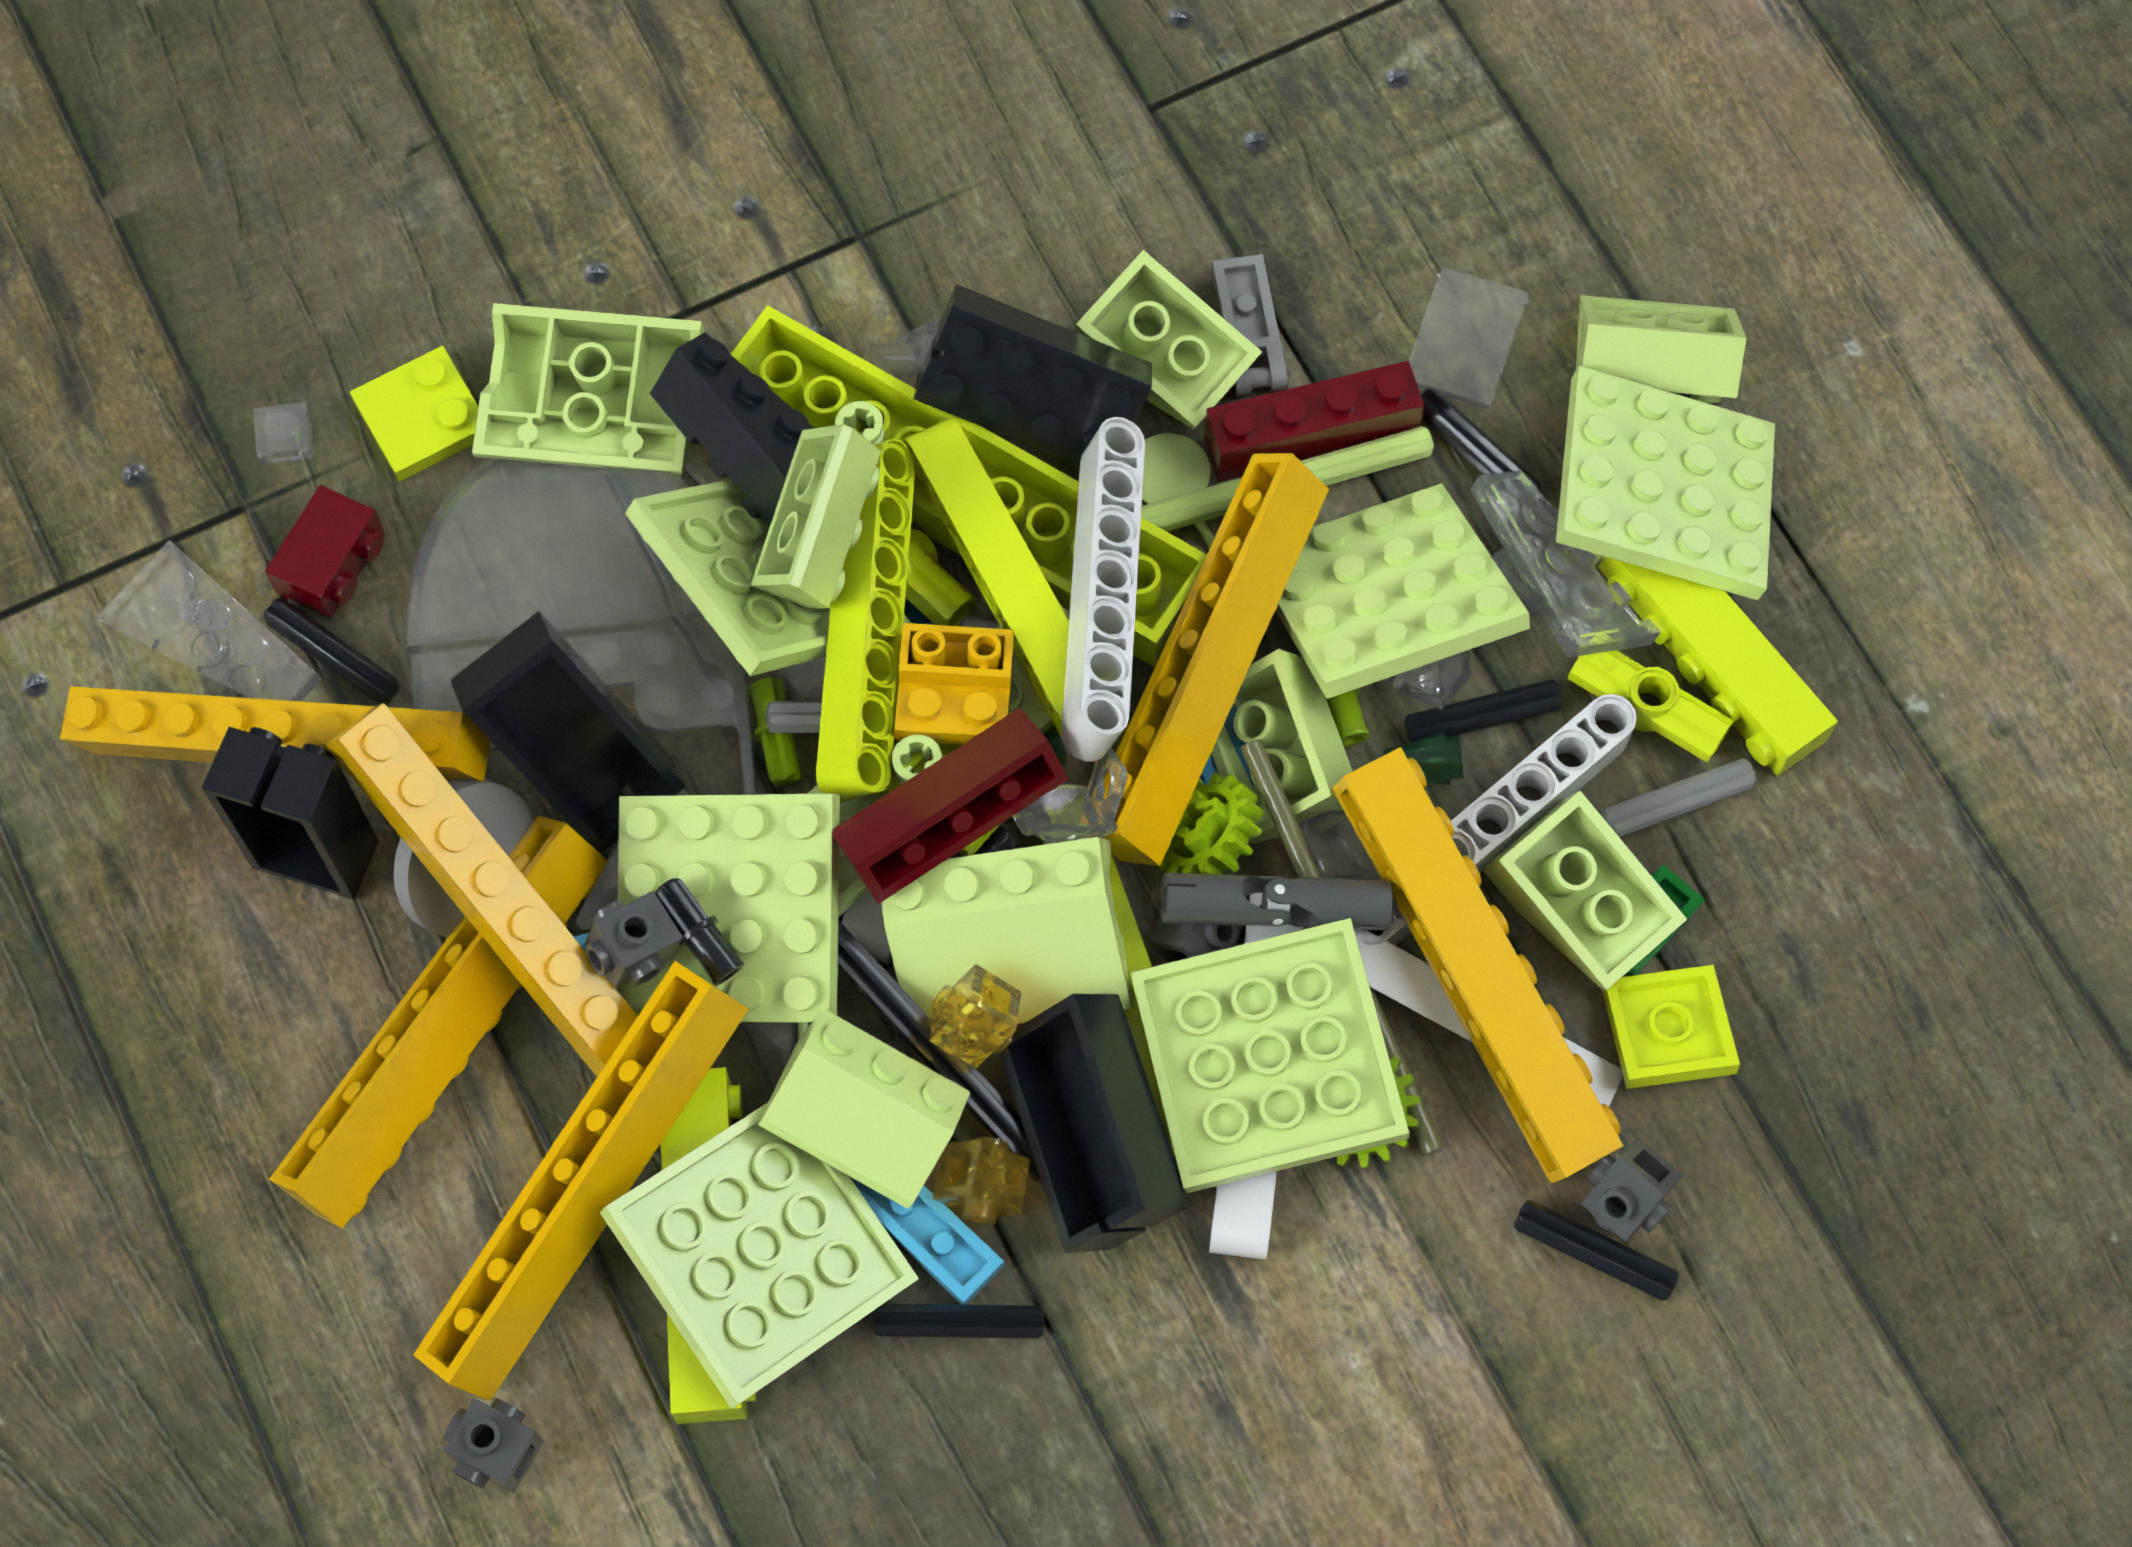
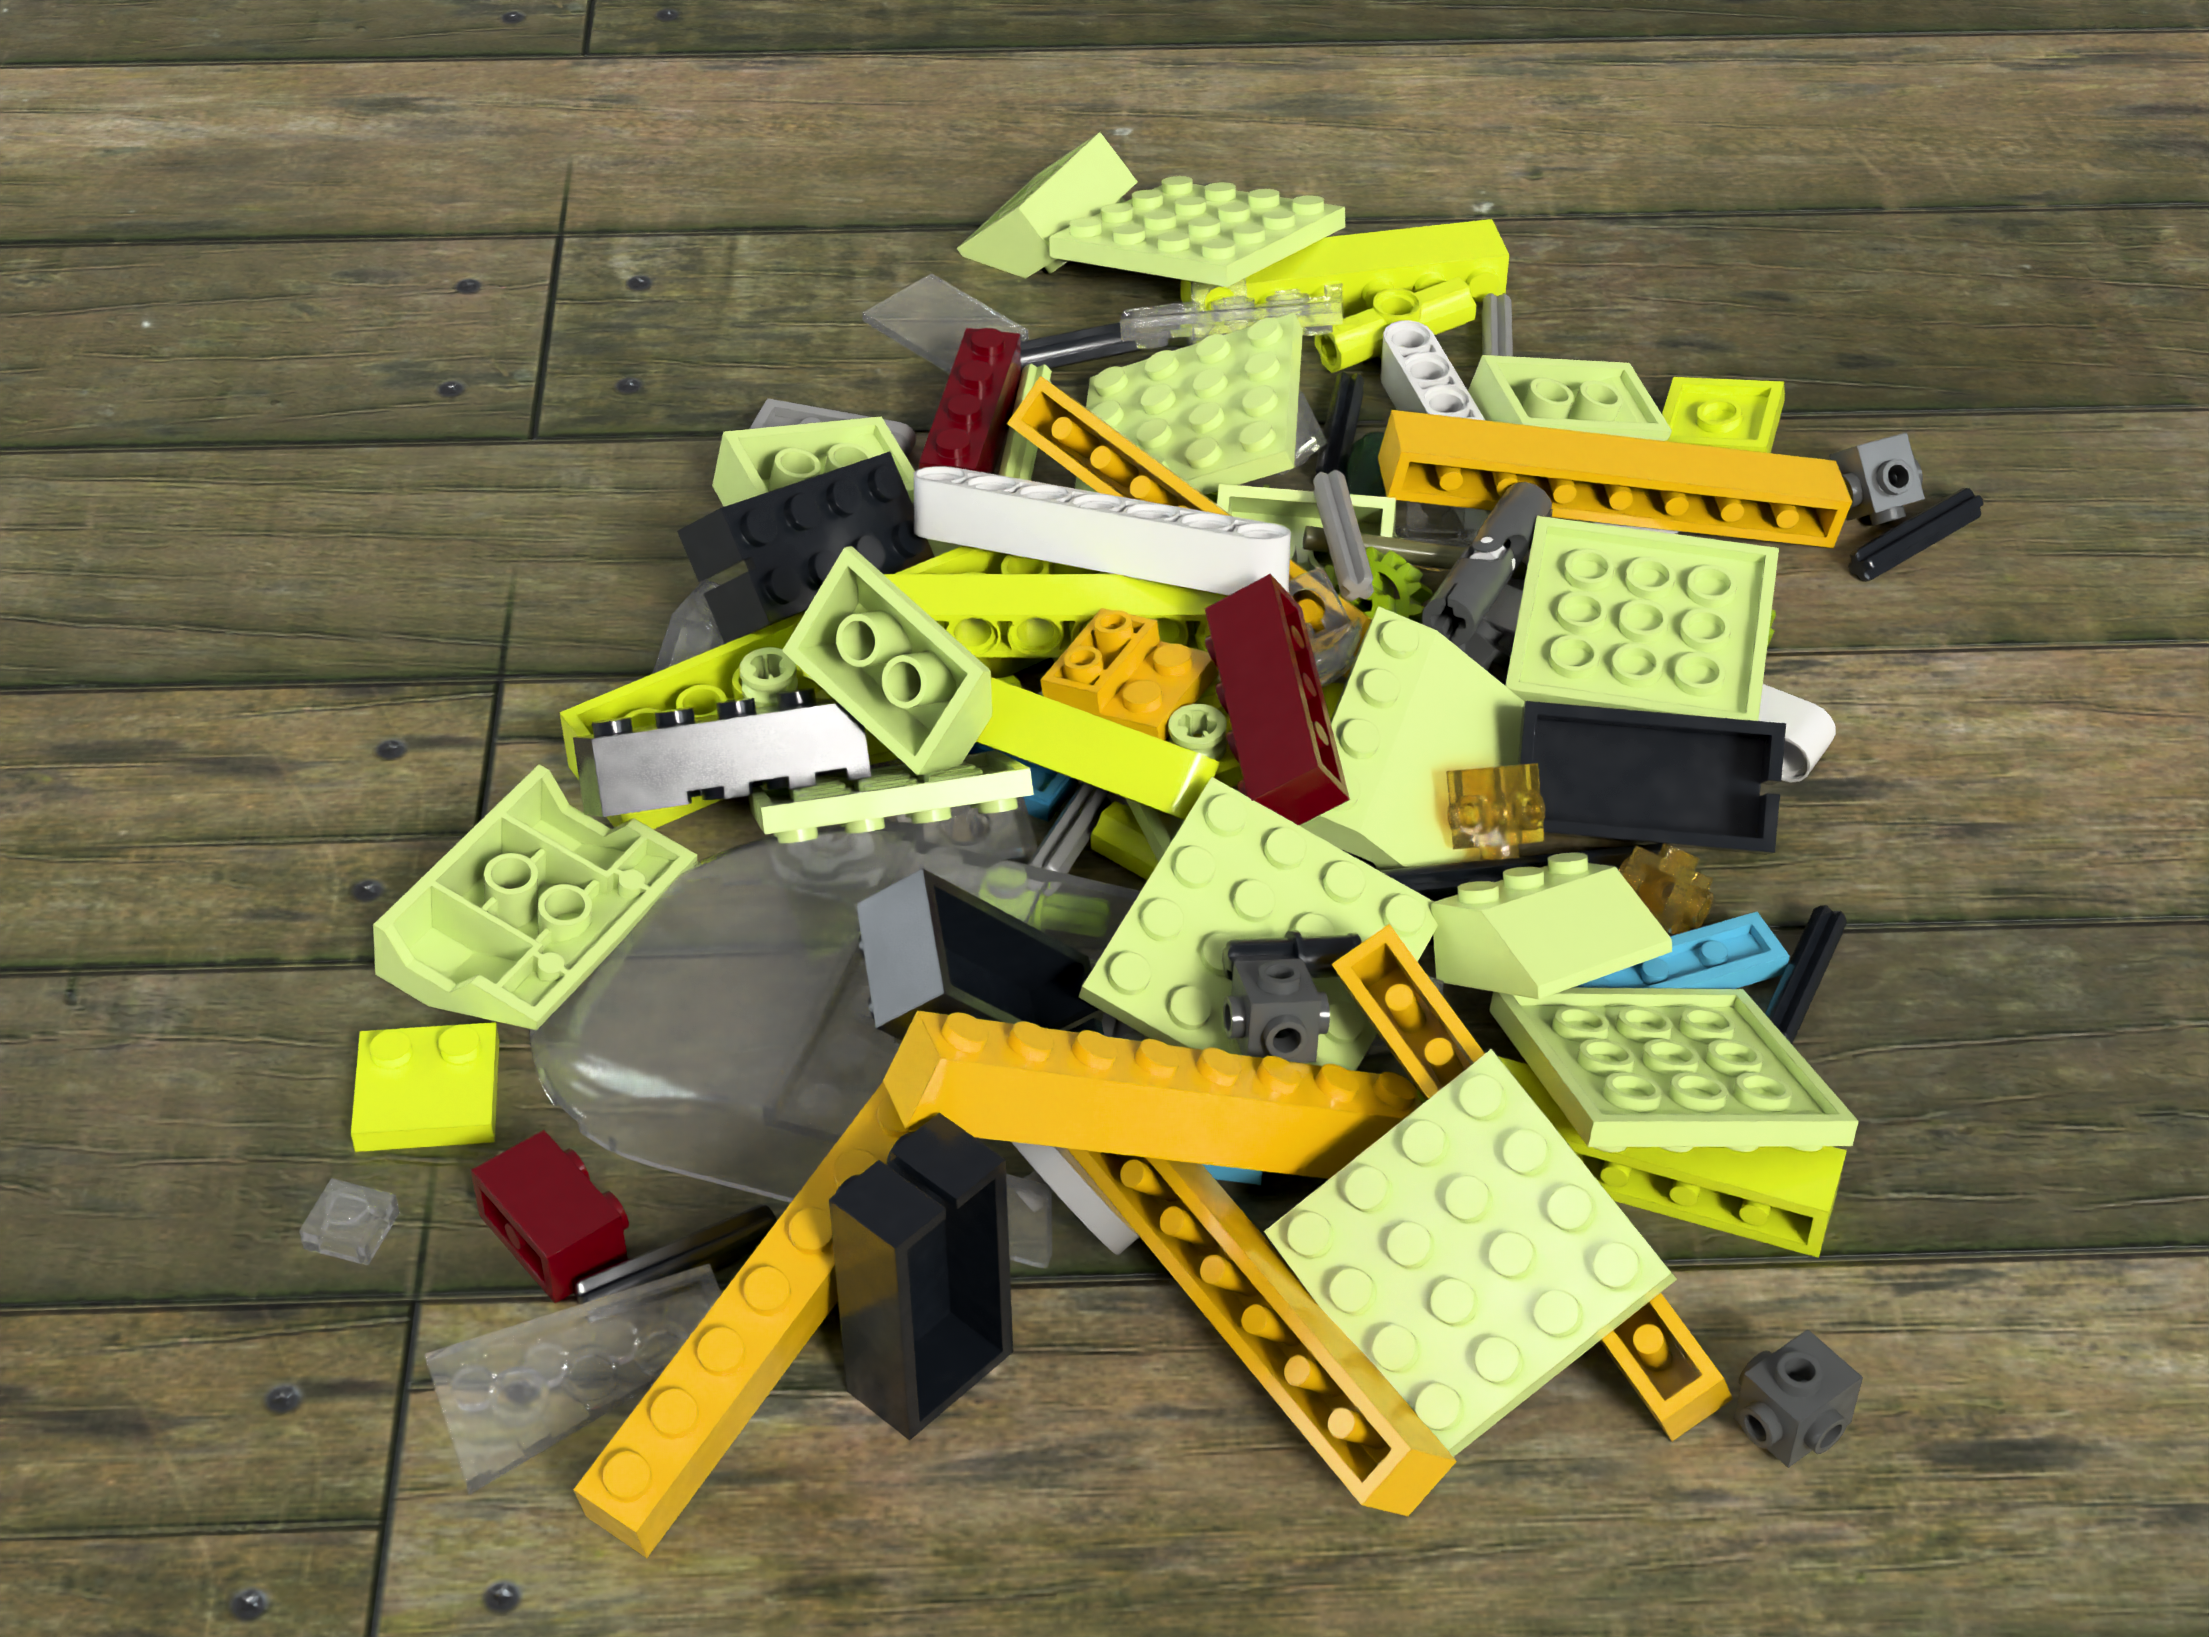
camera: 65 degrees left, 25 degrees down
none -> yellowish green plate [1264,1049,1677,1457]
none -> light grey axle [1313,470,1374,602]

